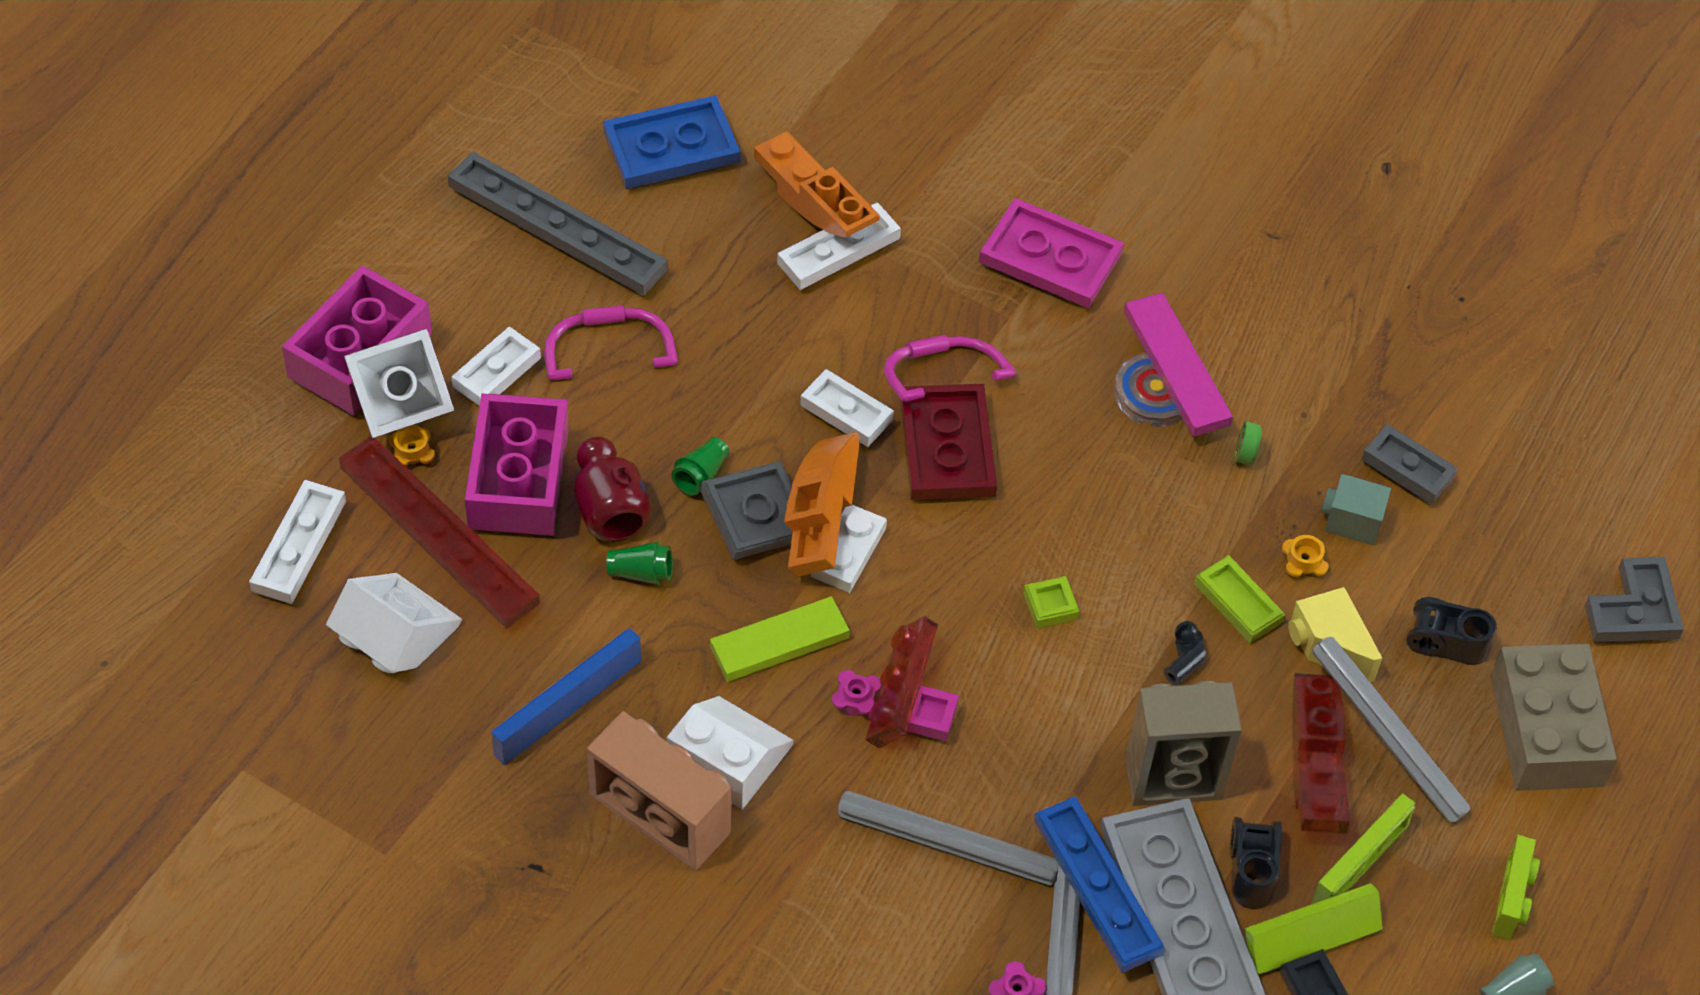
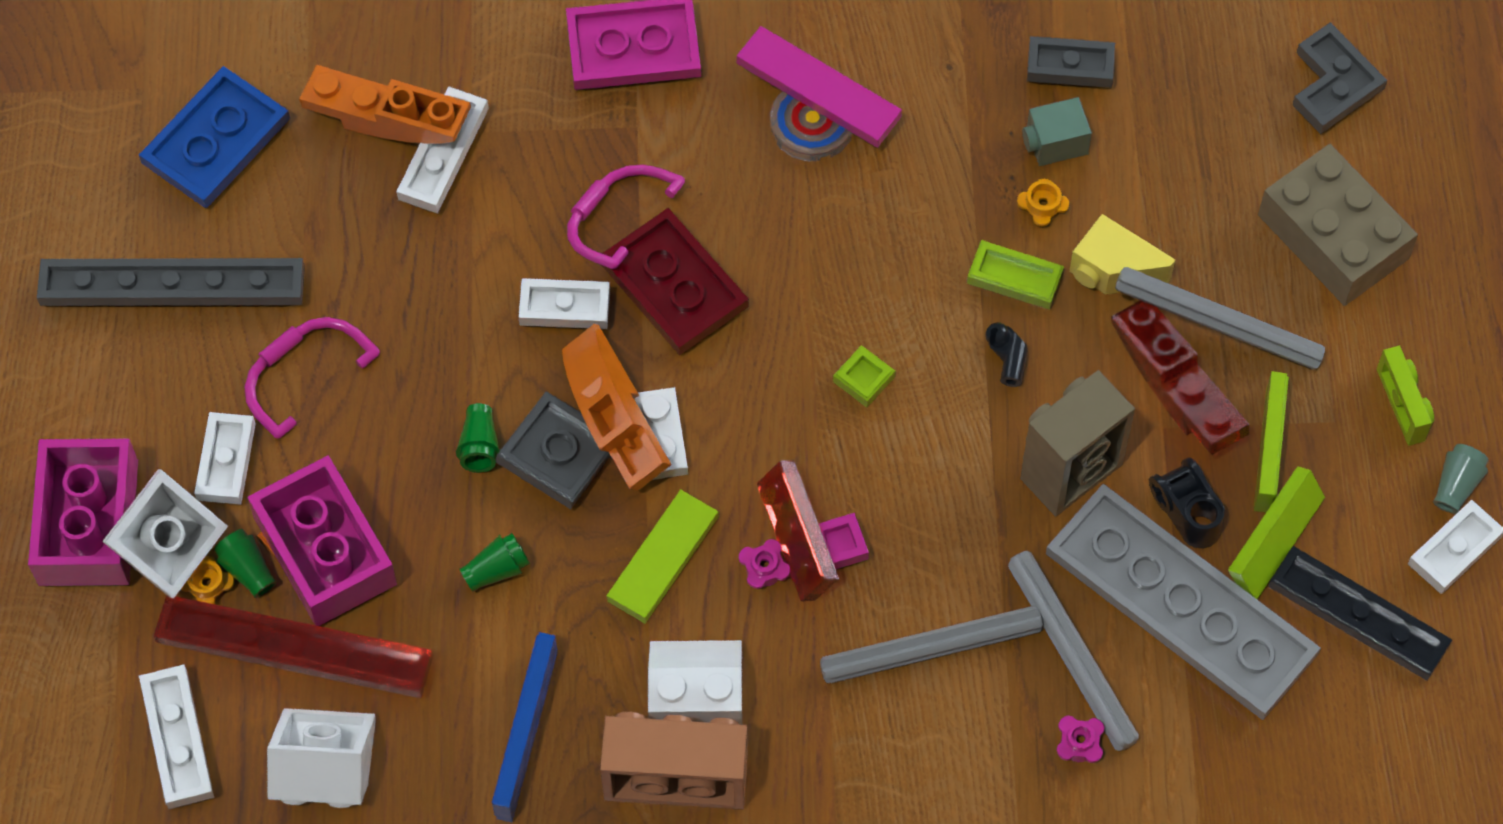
camera: 30 degrees left, 10 degrees up
dark red piece [574,437,652,542] -> none
blue tile [1034,796,1165,973] -> none
bright green tile [1234,421,1262,465] -> none
black piece [1406,597,1497,665] -> none
none -> green cone [214,529,277,598]

